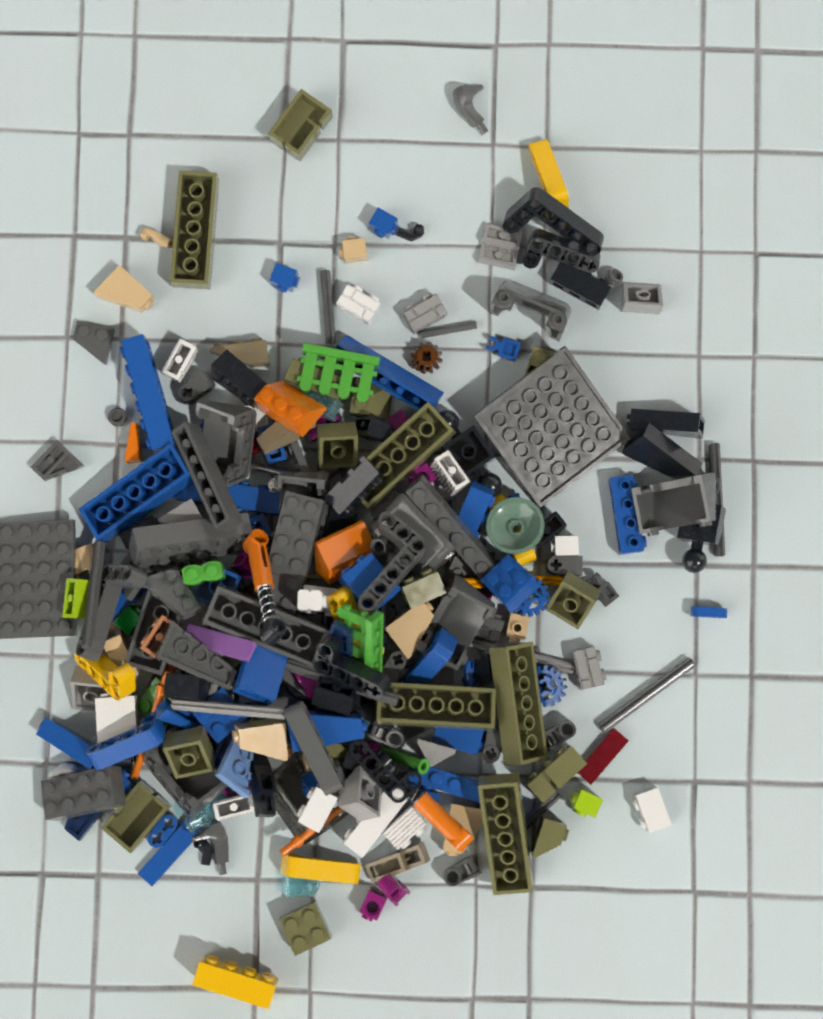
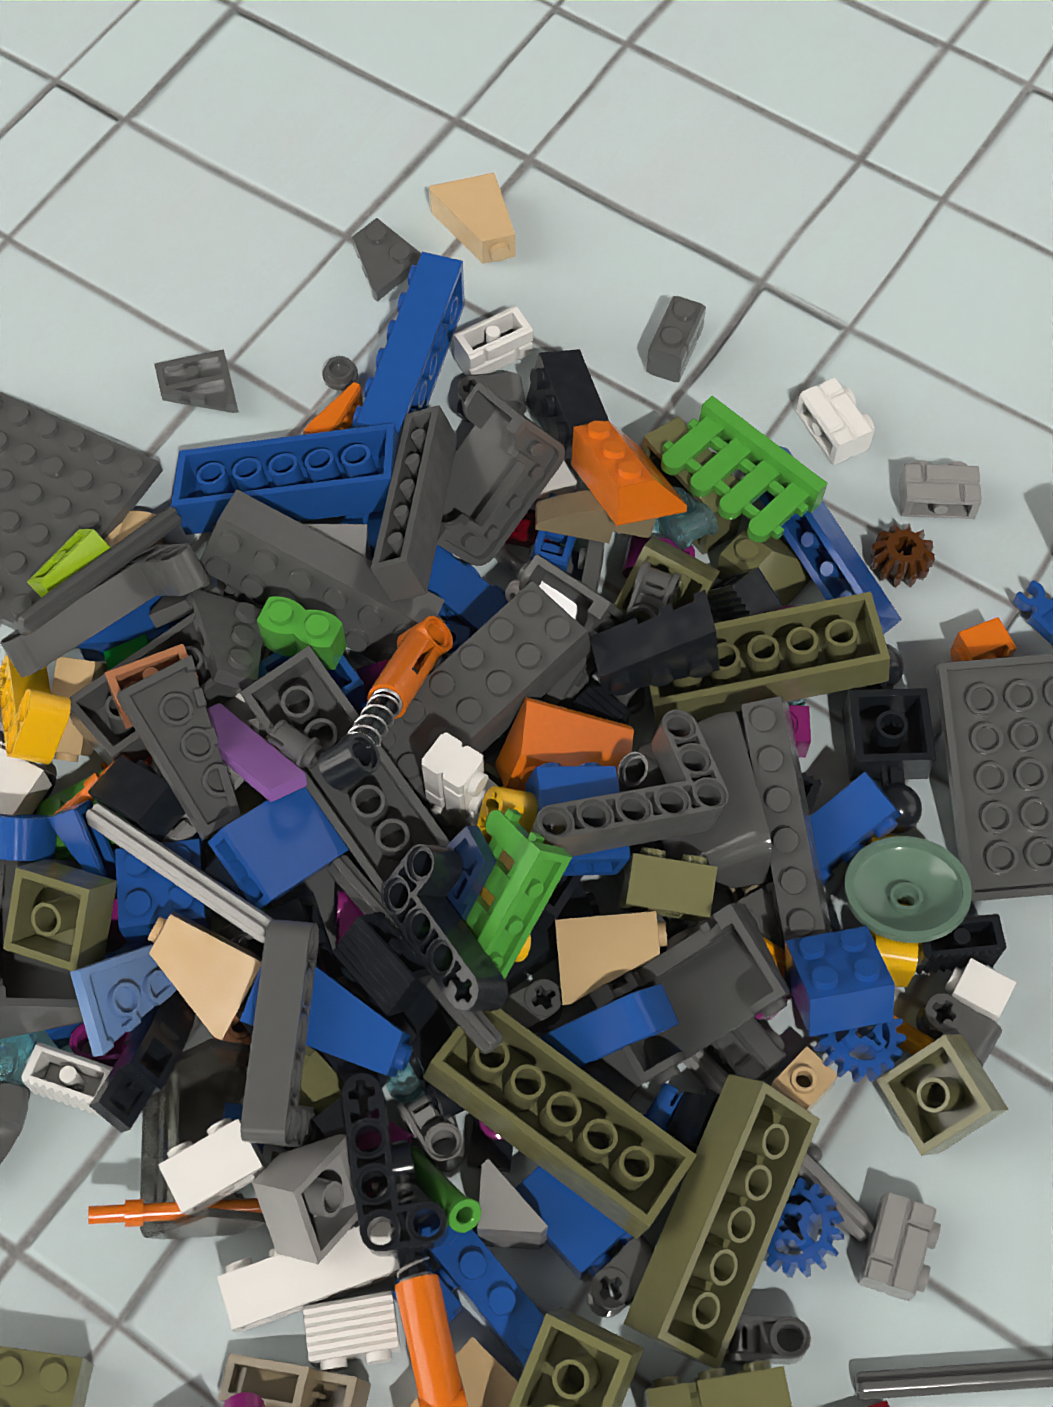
camera: 30 degrees right, 20 degrees down
tan arm [140,227,173,248] -> none
olive brick [170,171,219,290] -> none
dark tan slope [209,338,270,368] -> none
olive piece [268,89,333,161] -> none
blue brick [269,263,300,293] -> none
yellow beam [280,853,361,884] -> none
clear light blue piece [282,875,320,897] -> none
dark grey axle [320,270,336,344] -> none
tan brick [339,236,368,264] -> none
blue brick [368,207,399,239] -> none
black arm [396,224,424,241] -> none
dark grey bar [420,321,477,339] -> none
white brick [430,450,471,496] -> none
dark grey plate [586,572,619,607] -> none
none -> dark grey pin [268,720,325,769]
none -> dark grey piece [624,561,682,622]
none -> dark grey brick [646,295,706,383]
none -> orange brick [950,617,1017,662]

